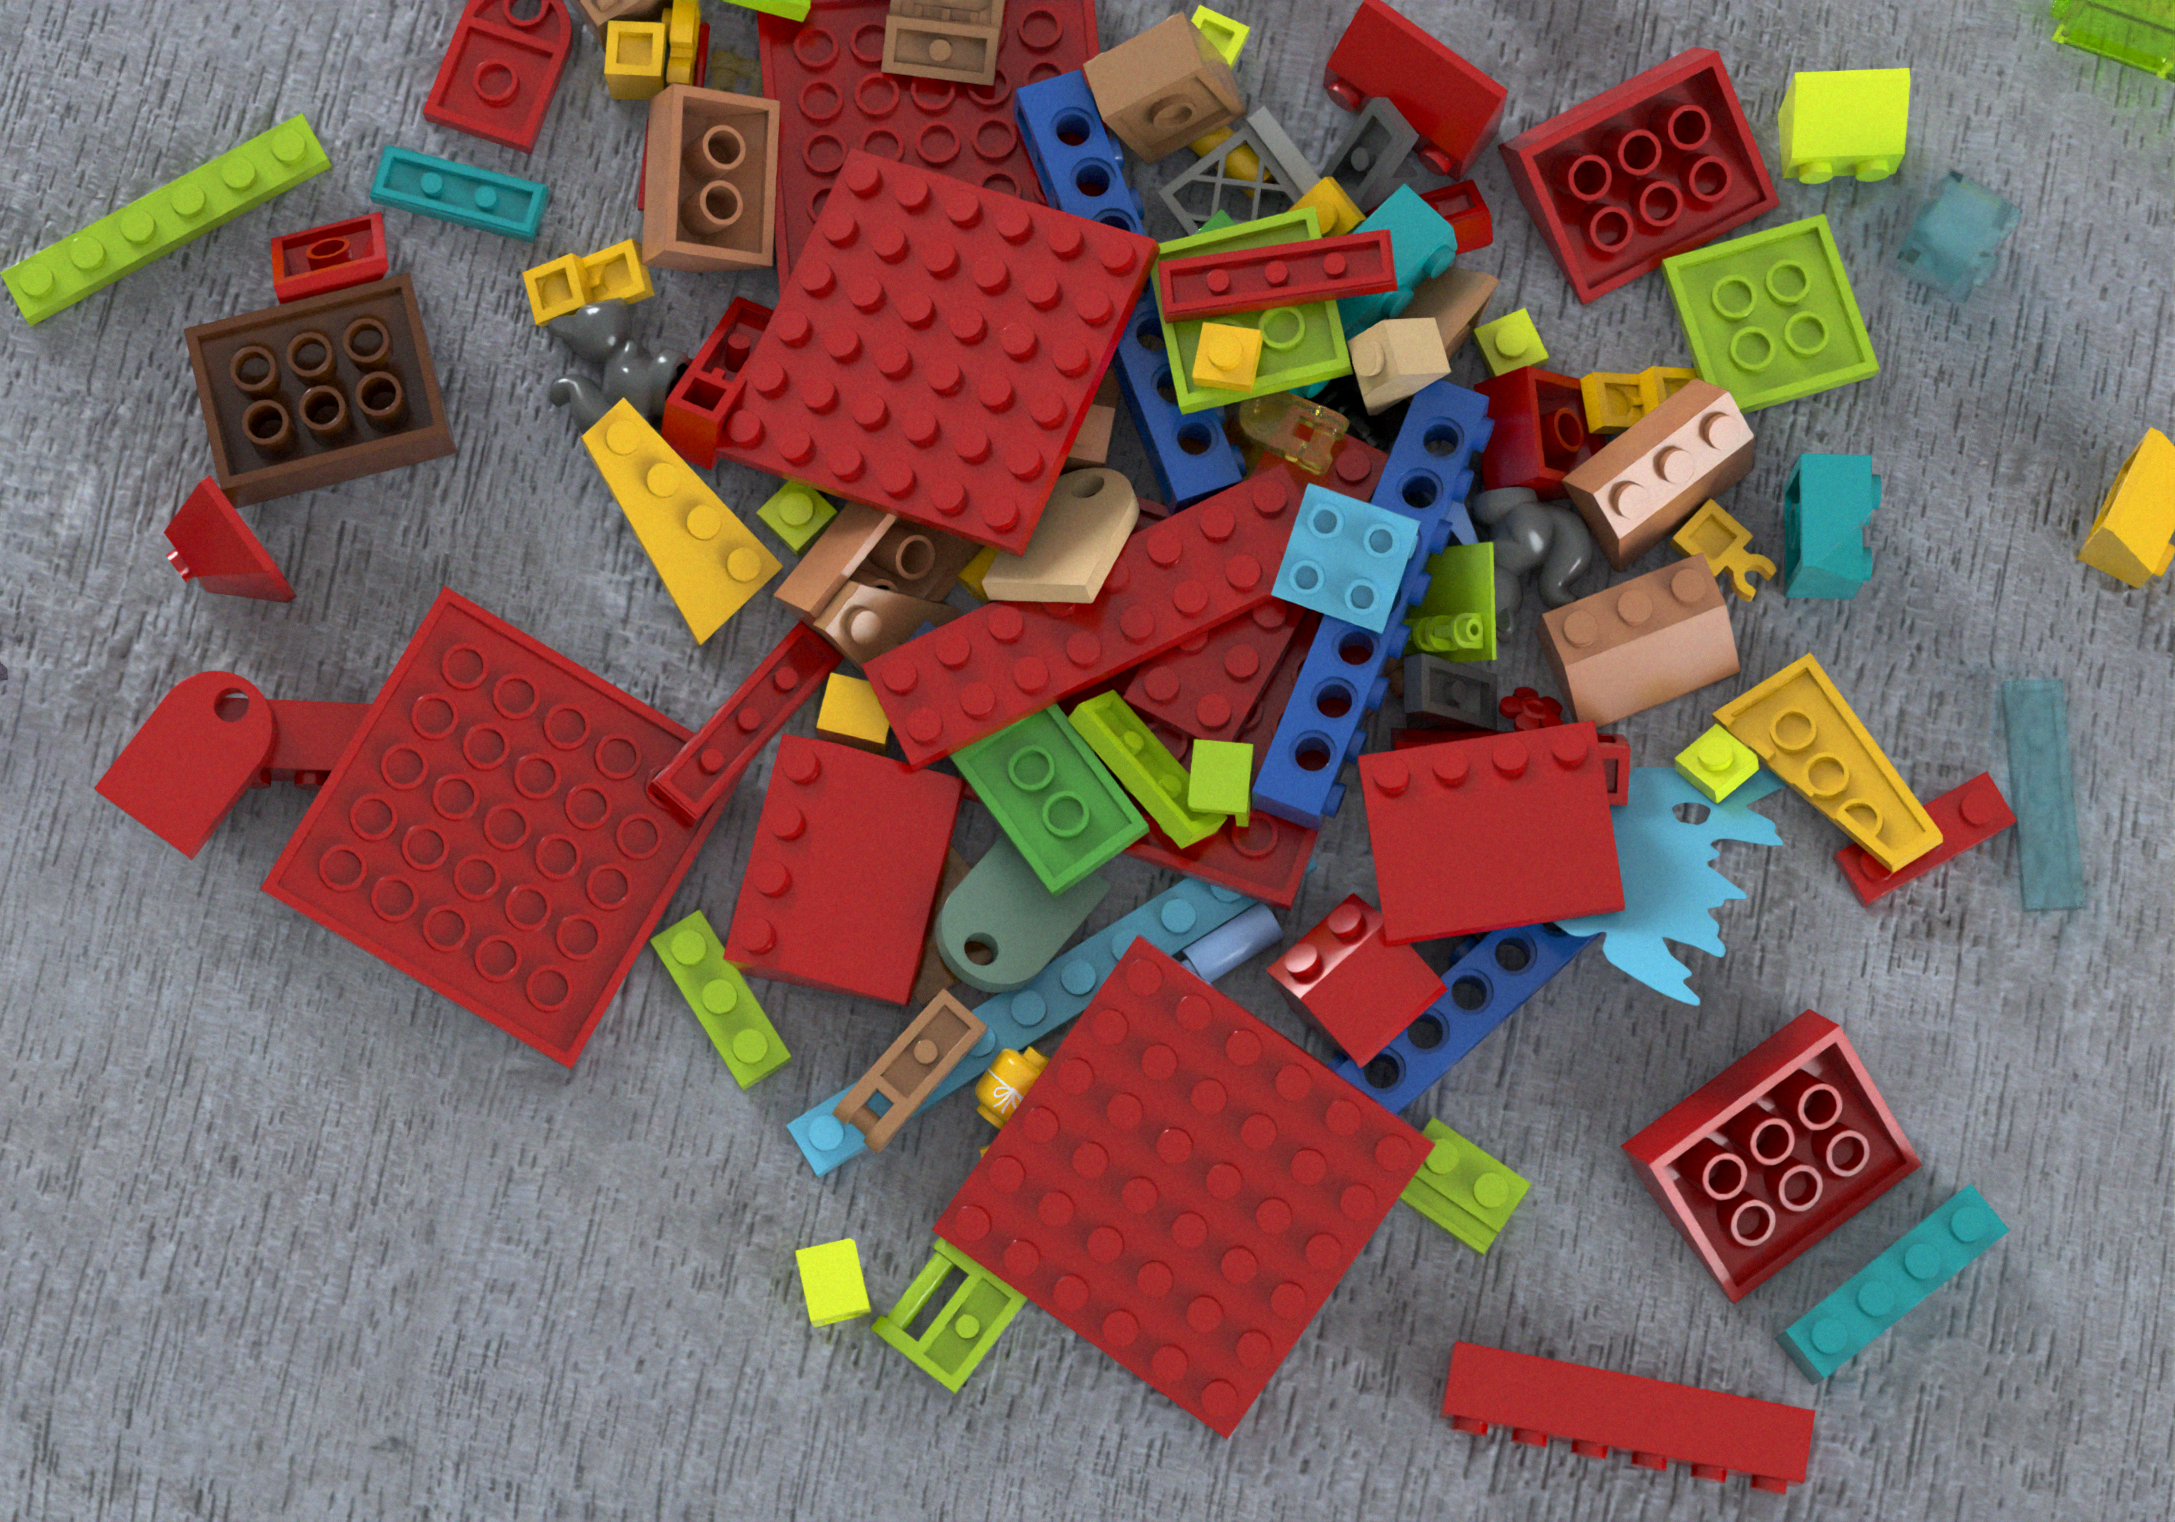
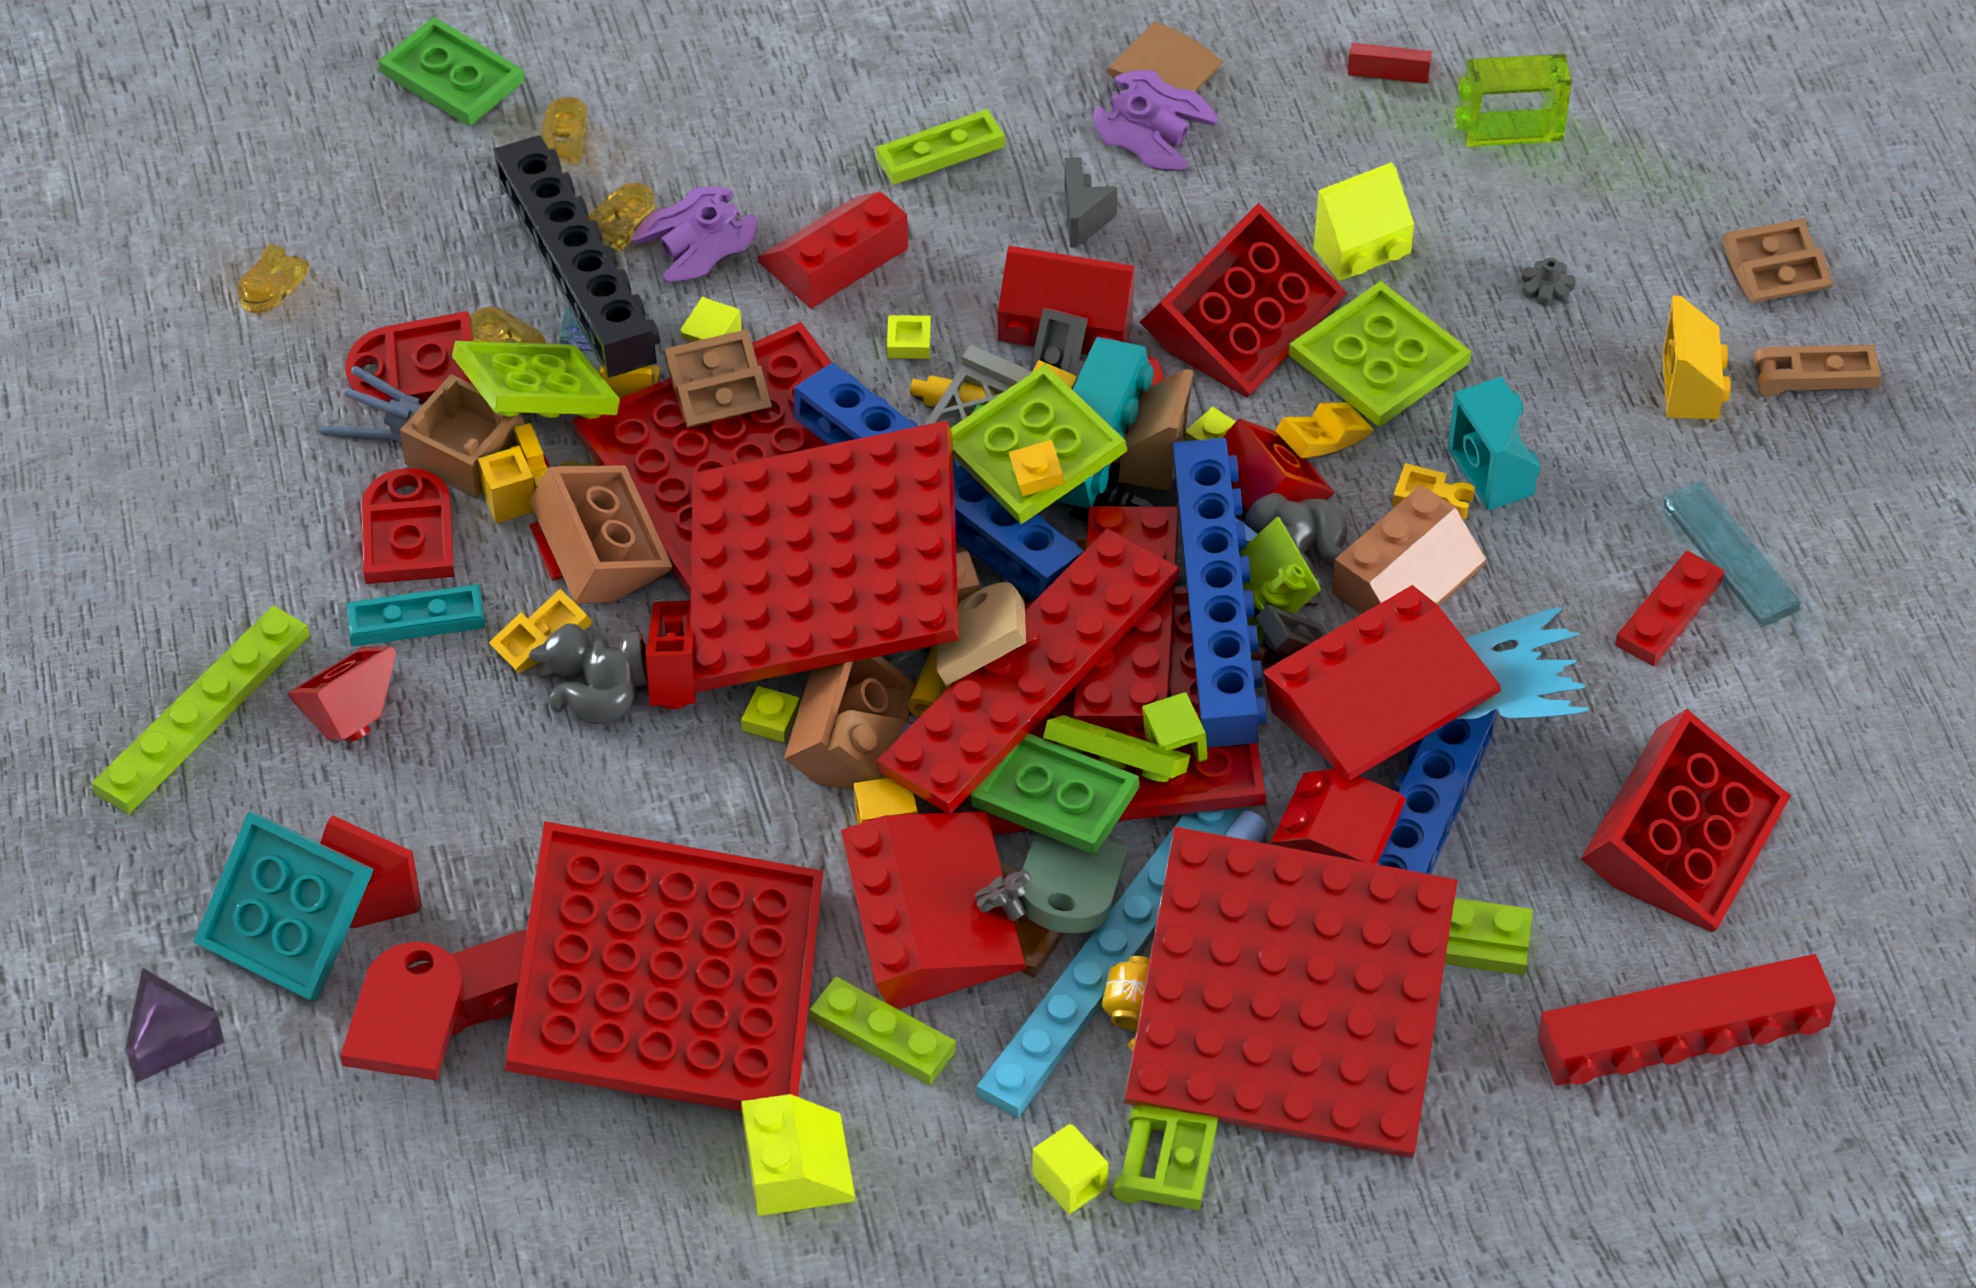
camera: 25 degrees left, 25 degrees down
reddish brown slope [184,273,458,509] -> none
yellow wing [580,397,784,647] -> none
red tile [649,620,844,826] -> none
medium nougat plate [832,988,989,1154] -> none
medium nougat container [1083,11,1247,165] -> none
red tile [1158,229,1398,324] -> none
clear yellow plate [1239,390,1350,476] -> none
medium azure hinge [1271,483,1421,634] -> none
tan slope [1346,317,1451,415] -> none
nougat slope [1561,378,1754,573] -> none
neon yellow plate [1674,723,1759,804] -> none
yellow wing [1712,652,1943,873] -> none
teal brick [1774,1183,2010,1386] -> none
clear light blue brick [1894,168,2023,304] -> none
none -> teal plate [193,812,374,1001]
none -> neon yellow slope [741,1094,855,1216]
none -> dark grey plant [974,870,1032,921]
none -> dark grey plant [1521,258,1576,305]

